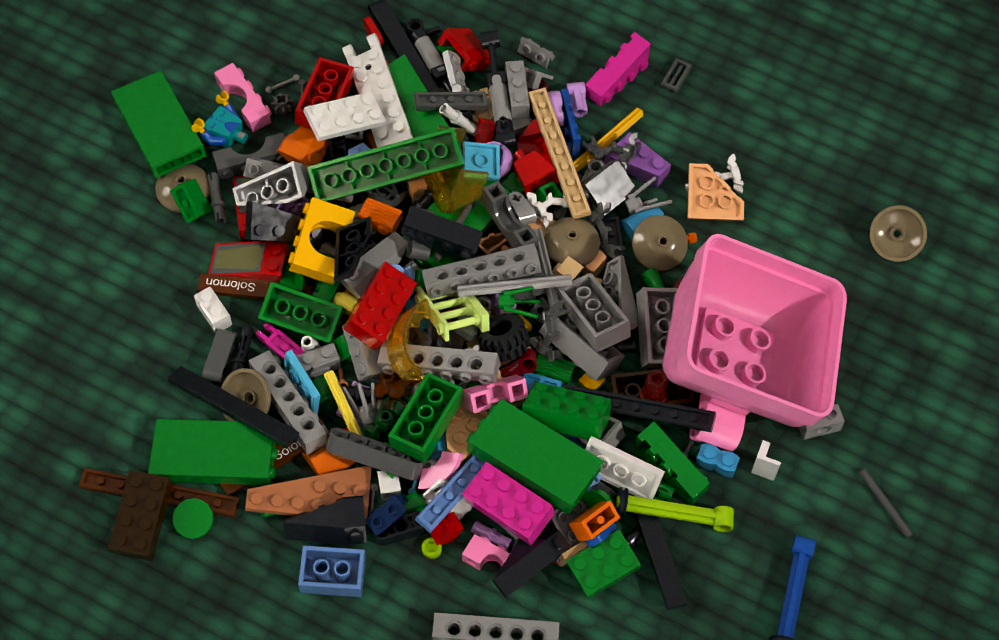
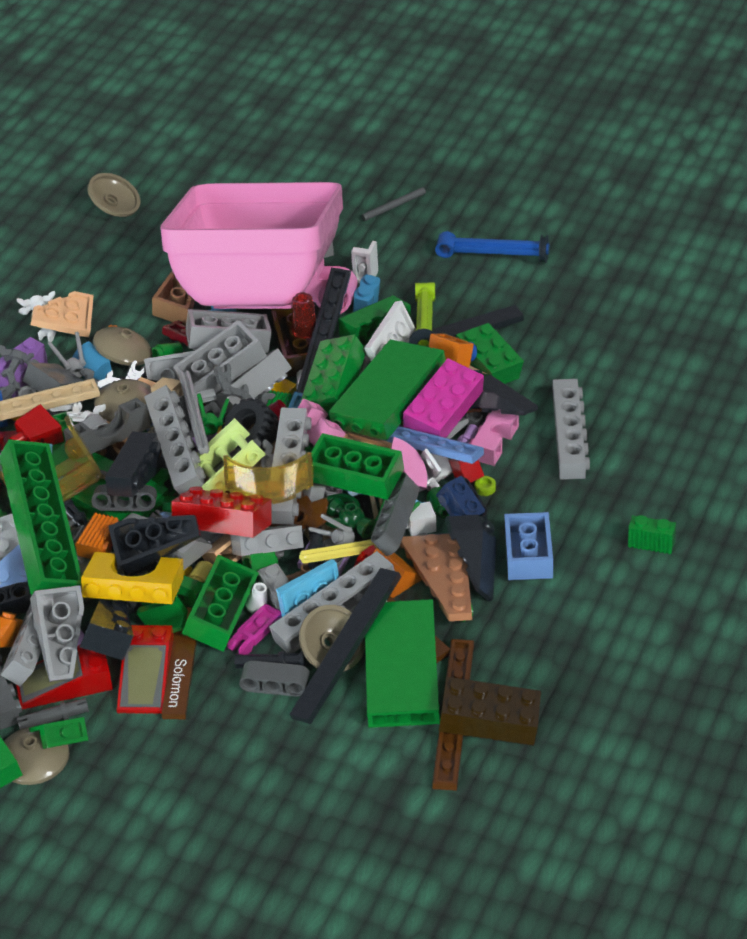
camera: 90 degrees left, 20 degrees down
green tile [173,498,214,539] -> none
white brick [194,287,232,334] -> none

